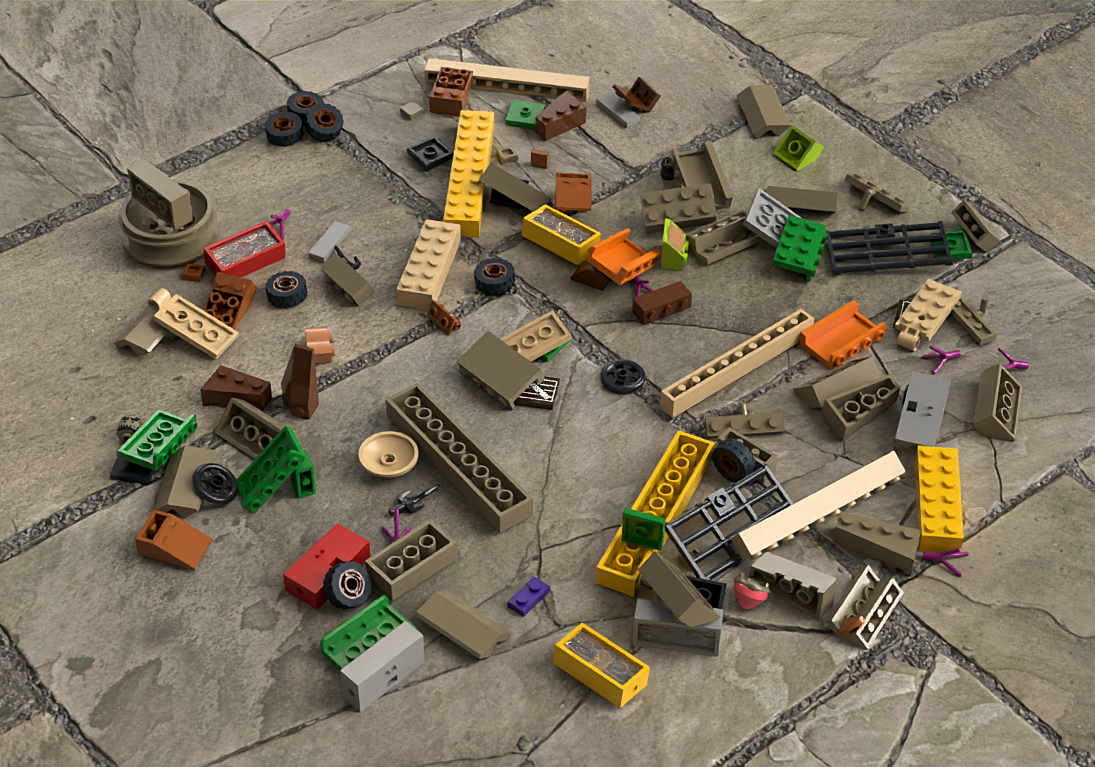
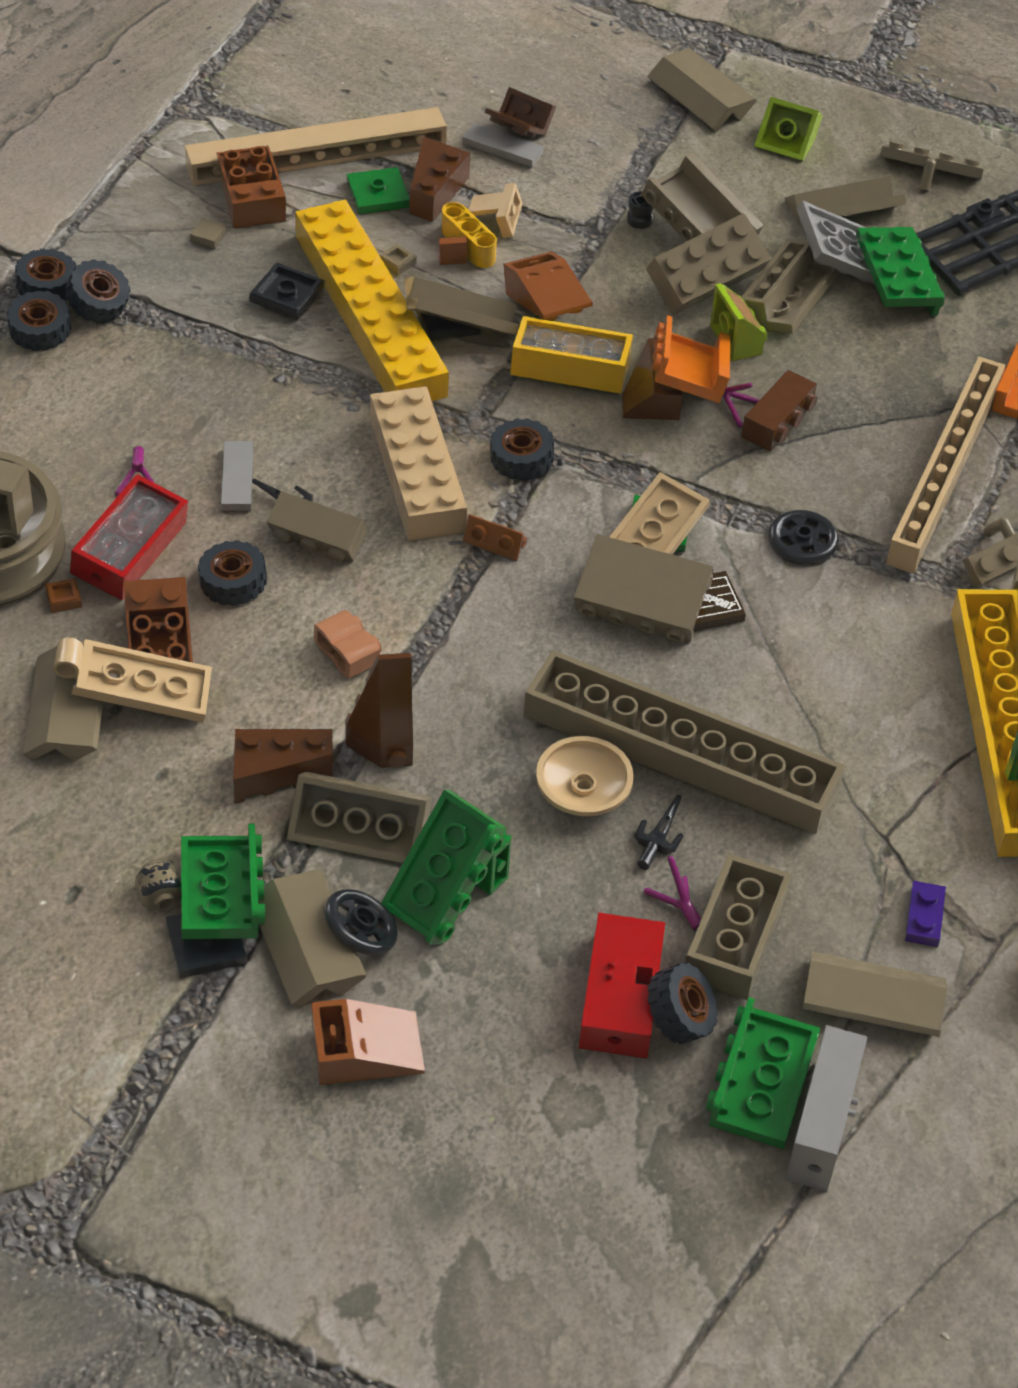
camera: 30 degrees left, 5 degrees up
none -> yellow beam [441,202,497,268]
none -> tan piece [468,183,523,238]

